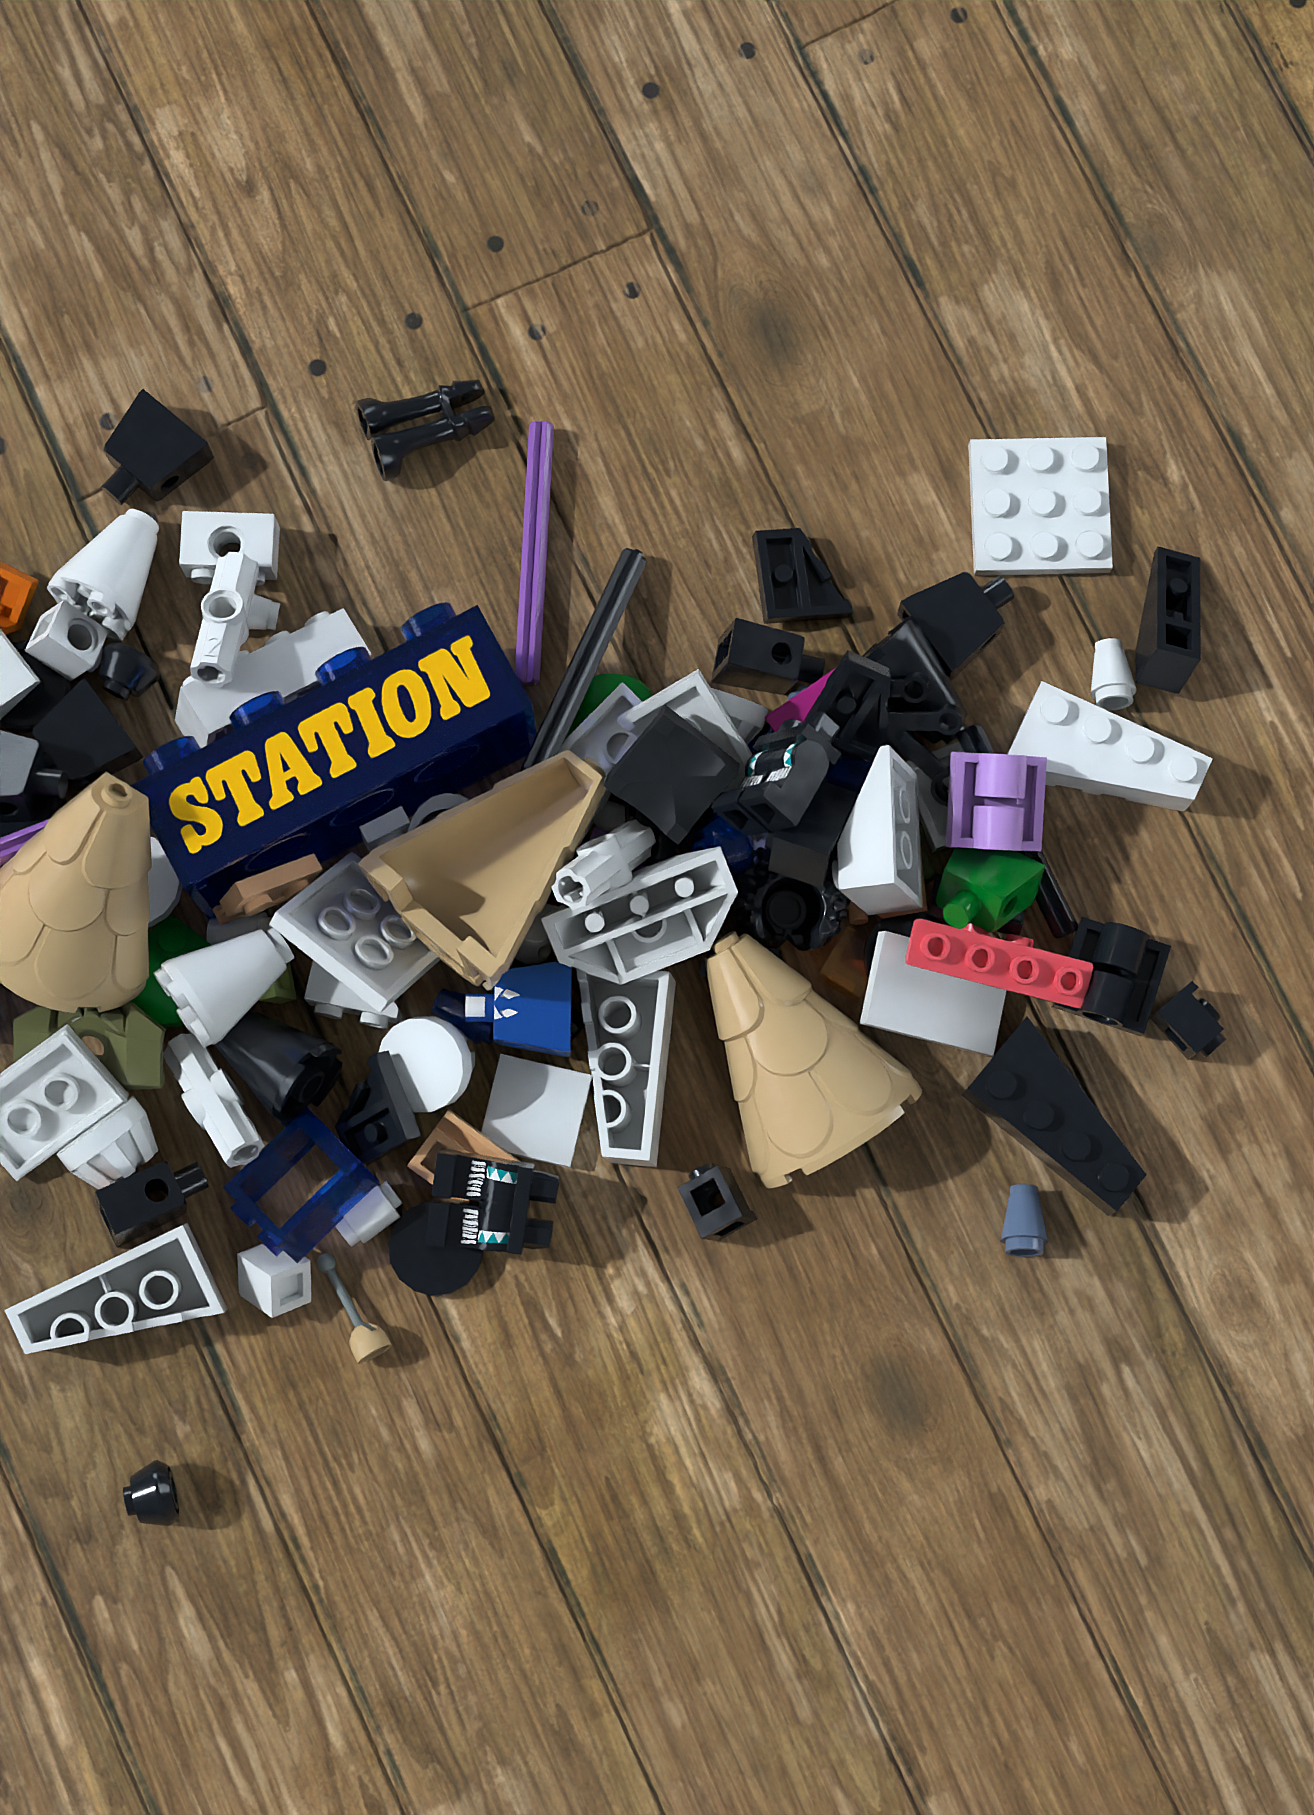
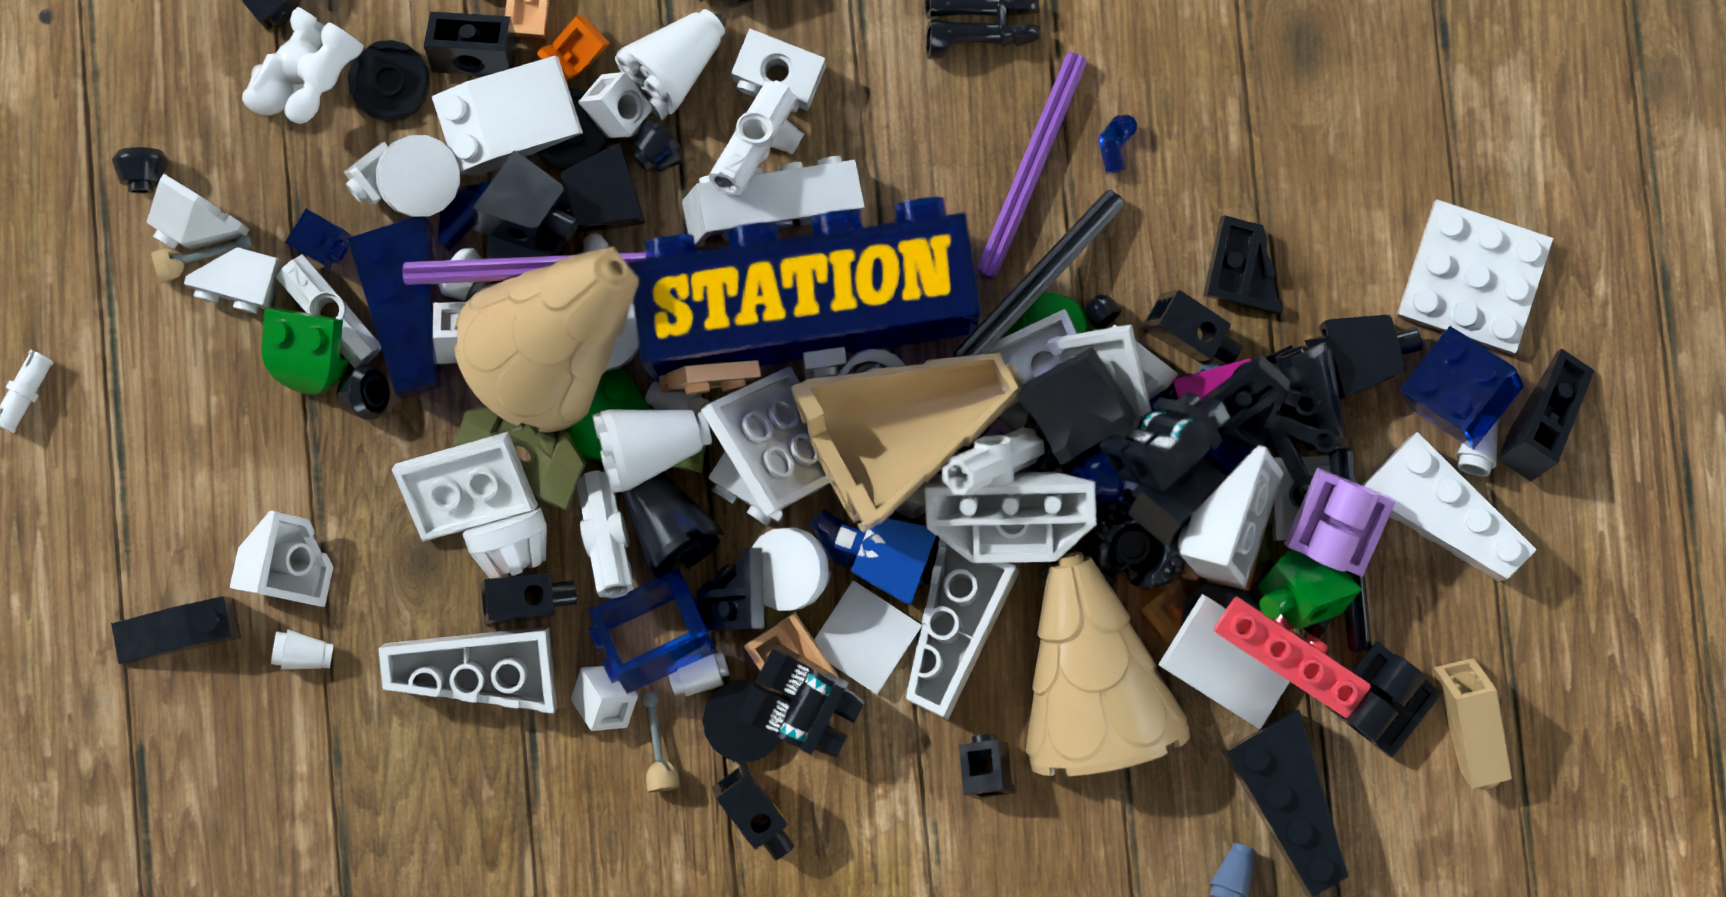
camera: 25 degrees right, 5 degrees up
black cone [123,1460,179,1526] -> none
black brick [1150,981,1226,1059] -> none
none -> black torso [712,762,795,861]
none -> black hinge [1086,294,1122,330]
none -> clear blue arm [1098,114,1138,174]
none -> clear blue brick [1399,326,1524,450]
none -> tan slope [1434,658,1512,789]

